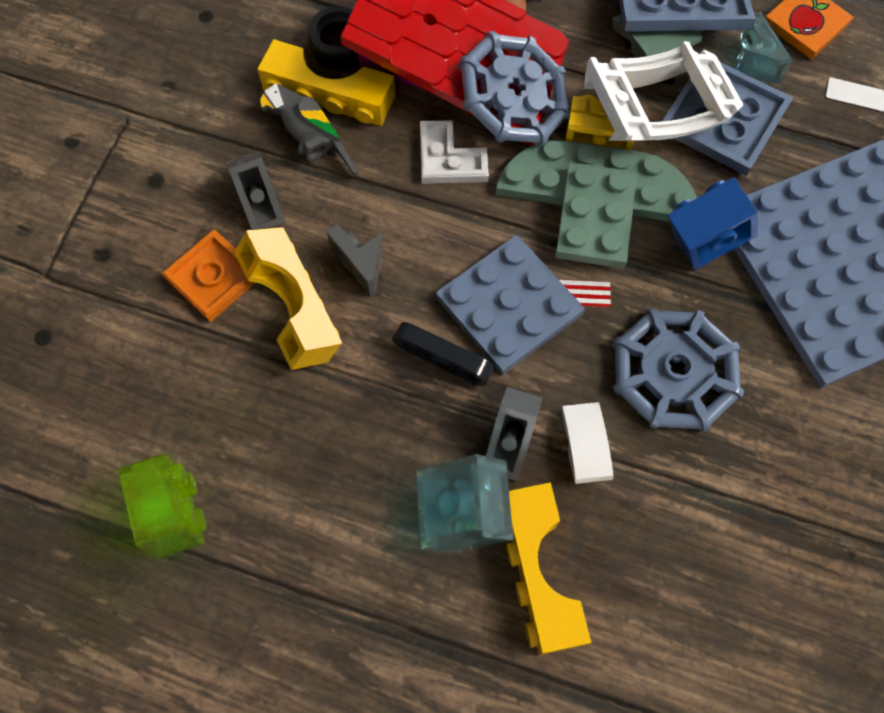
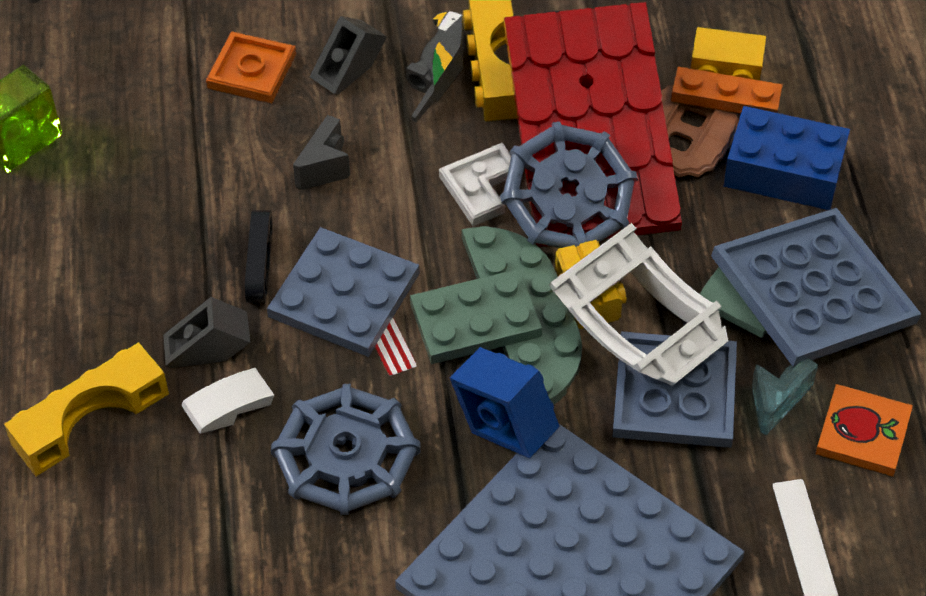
camera: 65 degrees right, 15 degrees down
yellow arch [234,227,342,370] -> none
clear light blue brick [416,454,513,552] -> none

